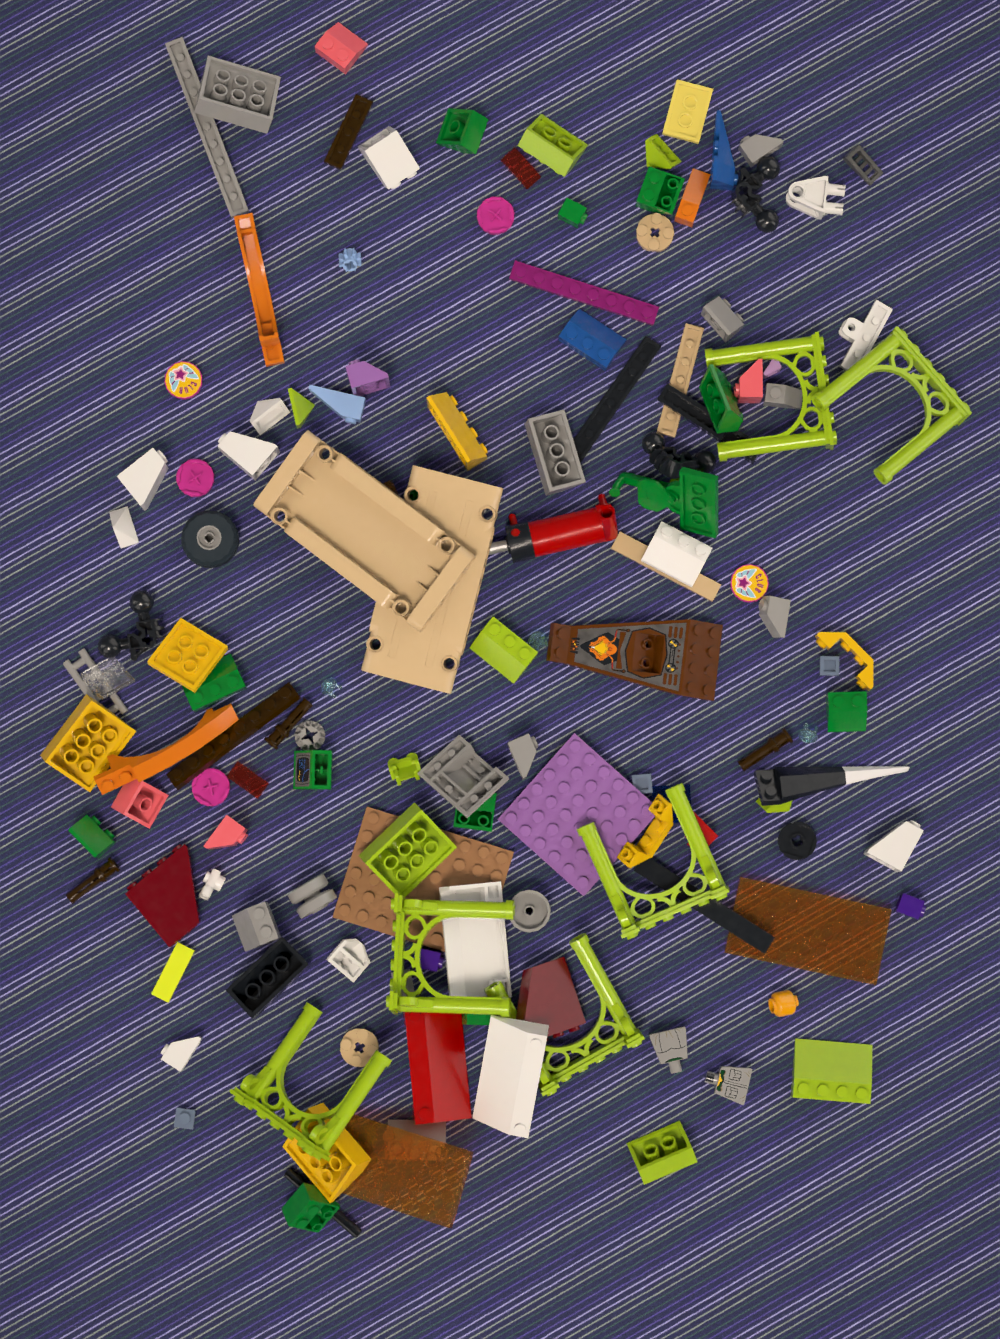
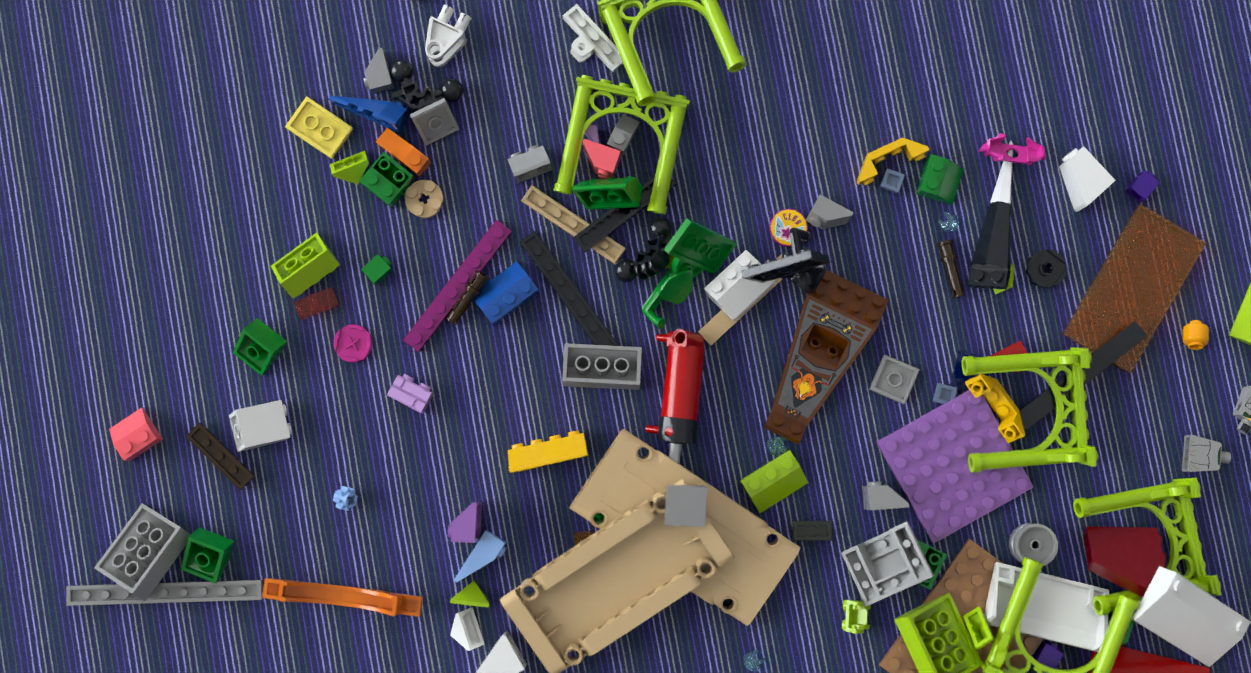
camera: 70 degrees left, 0 degrees up
none -> green slope [181,527,234,584]
none -> lavender brick [387,374,434,414]
none -> light grey tile [410,98,460,146]
none -> dark brown pin [446,270,490,325]
none -> light grey tile [664,484,707,527]
none -> black plate [741,228,830,294]
none -> pearl dark grey plate [792,521,832,541]
none -> light grey tile [869,354,920,405]
none -> lime slope [963,606,994,649]
none -> dark pink piece [979,133,1046,166]

